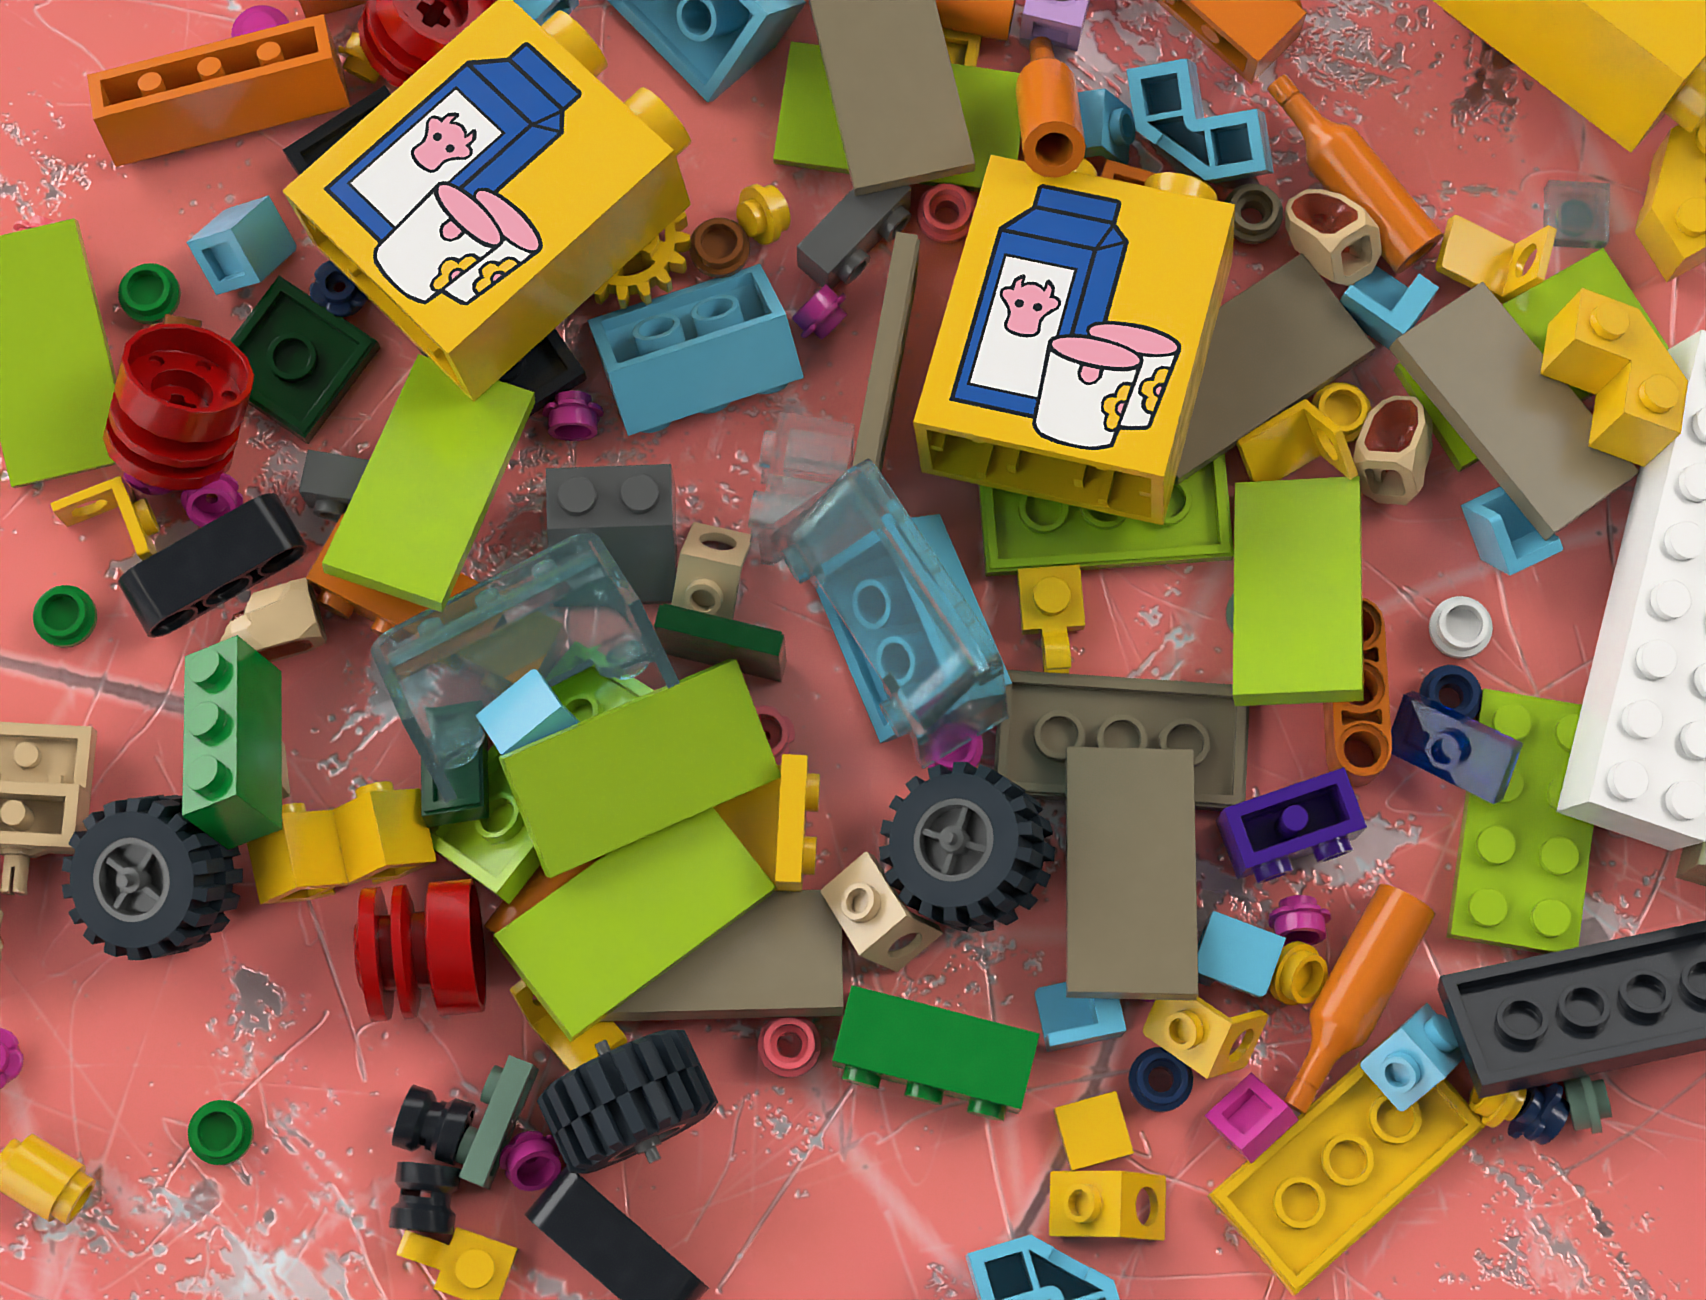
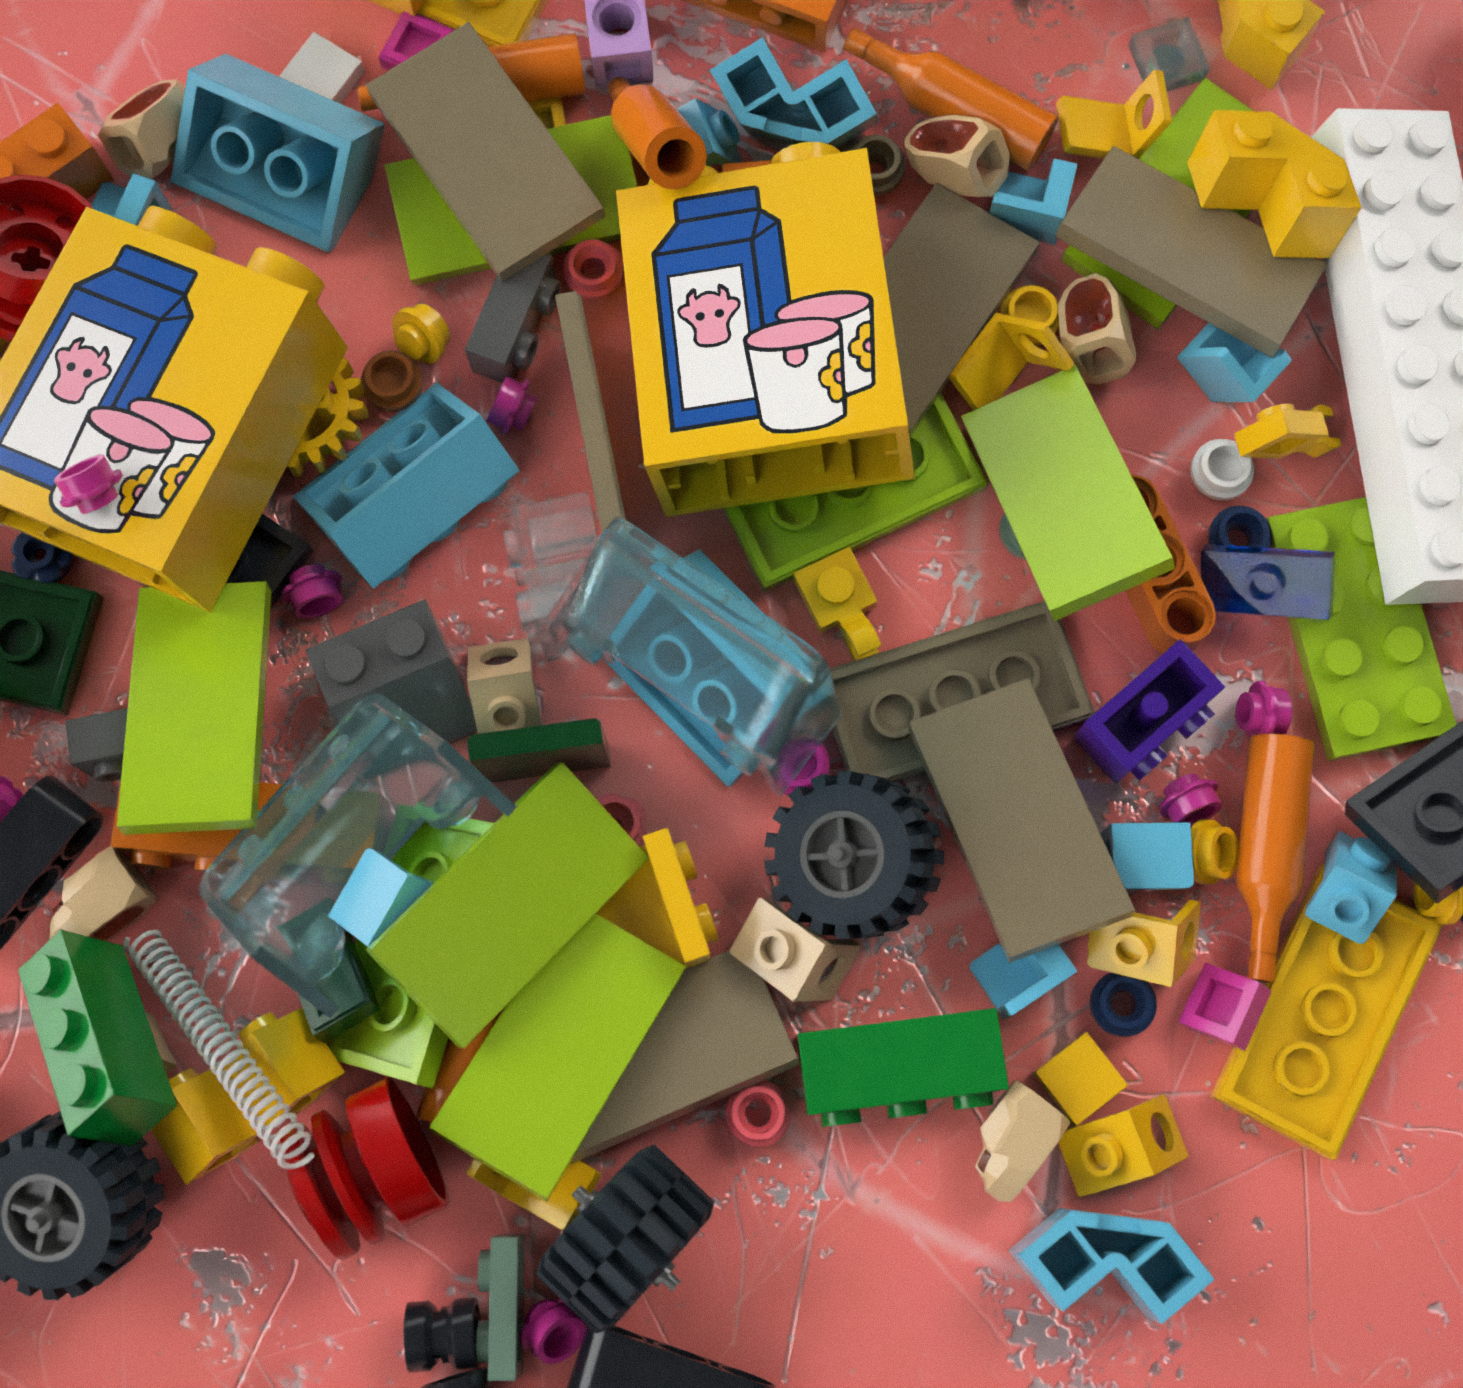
camera: 20 degrees left, 0 degrees up
none -> dark pink plate [54,454,123,514]
none -> white piece [123,930,315,1169]
none -> tan rock [975,1080,1070,1202]
none -> yellow plate [1234,404,1342,459]
none -> dark pink plate [1235,681,1292,739]

